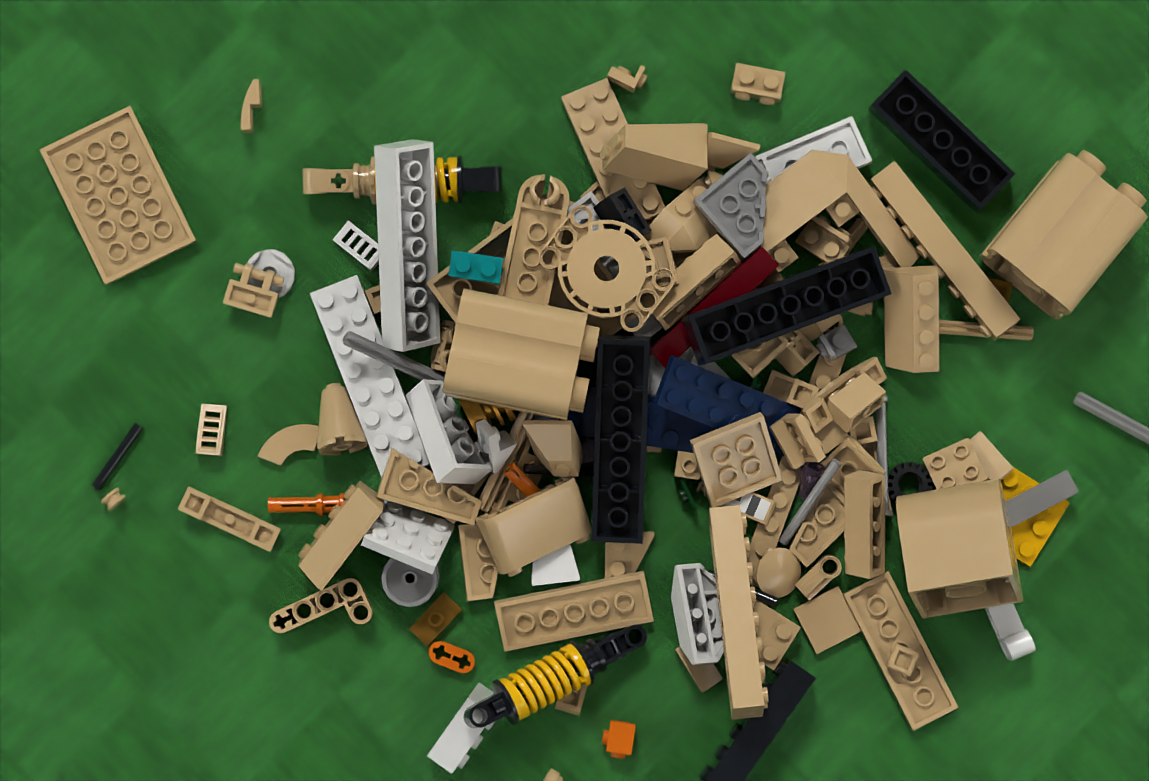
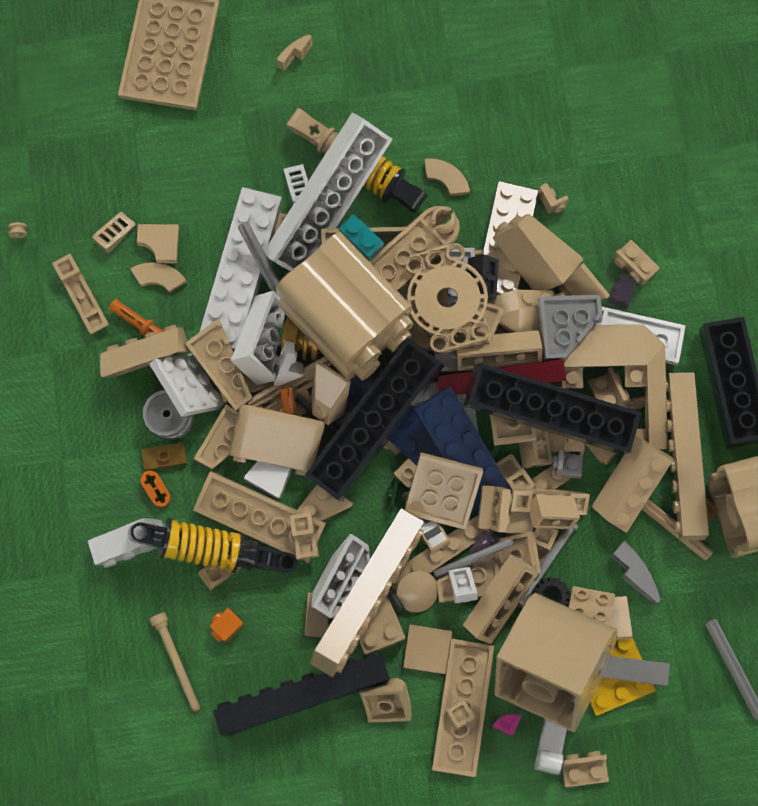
camera: 35 degrees right, 10 degrees down
black bar [92,423,144,490] -> none
tan plate [223,263,284,318] -> none
white tile [248,249,295,298] -> none
tan beam [269,578,374,633] -> none
tan cone [317,383,367,456] -> none
tan piece [794,554,842,601] -> none
none -> tan tile [137,224,179,263]
none -> tan slope [290,512,319,560]
none -> tan slope [359,678,412,723]
none -> tan tile [424,159,470,196]
none -> white slope [448,567,478,603]
none -> dark pink tile [492,714,522,736]
none -> tan bracket [561,751,609,787]
none -> clear purple brick [607,274,636,309]
none -> light grey slope [610,541,660,605]

